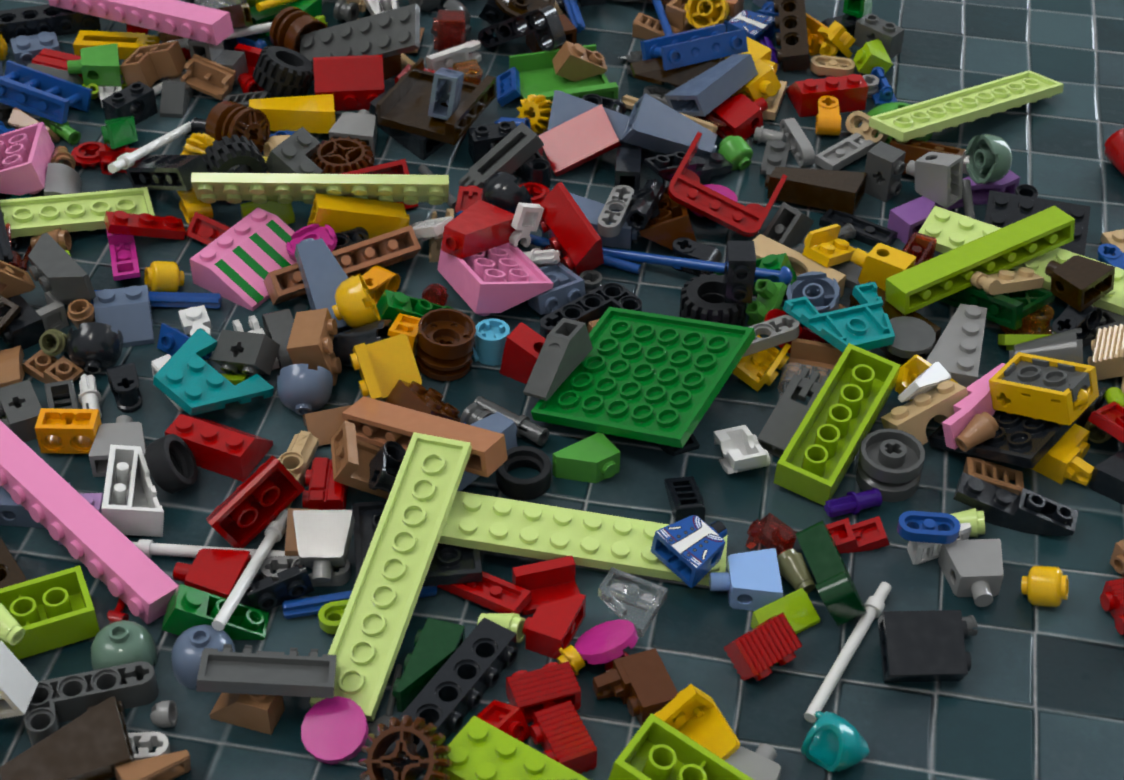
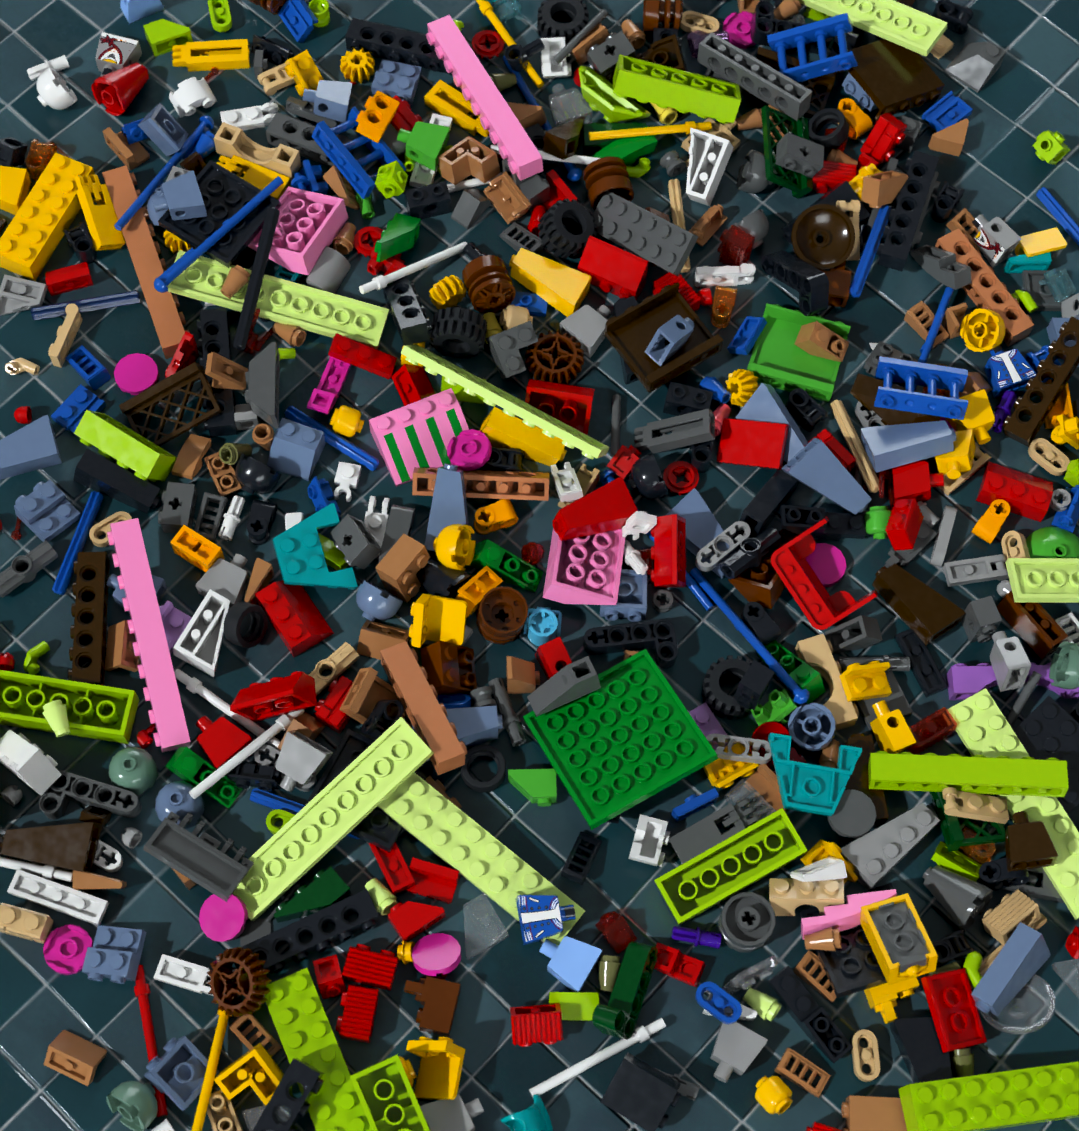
camera: 30 degrees right, 25 degrees up
none -> medium nougat panel [105,620,141,672]
none -> medium nougat slope [244,558,274,605]
none -> light orange brick [356,90,400,143]
none -> lime brick [375,160,408,199]
none -> medium nougat slope [506,656,540,694]
none -> blue plate [671,788,719,822]
none -> clear wing [722,955,779,995]
none -> medium nougat slope [774,1047,831,1098]
none -> tan plate [851,1029,880,1082]
none -> red brick [885,498,924,551]

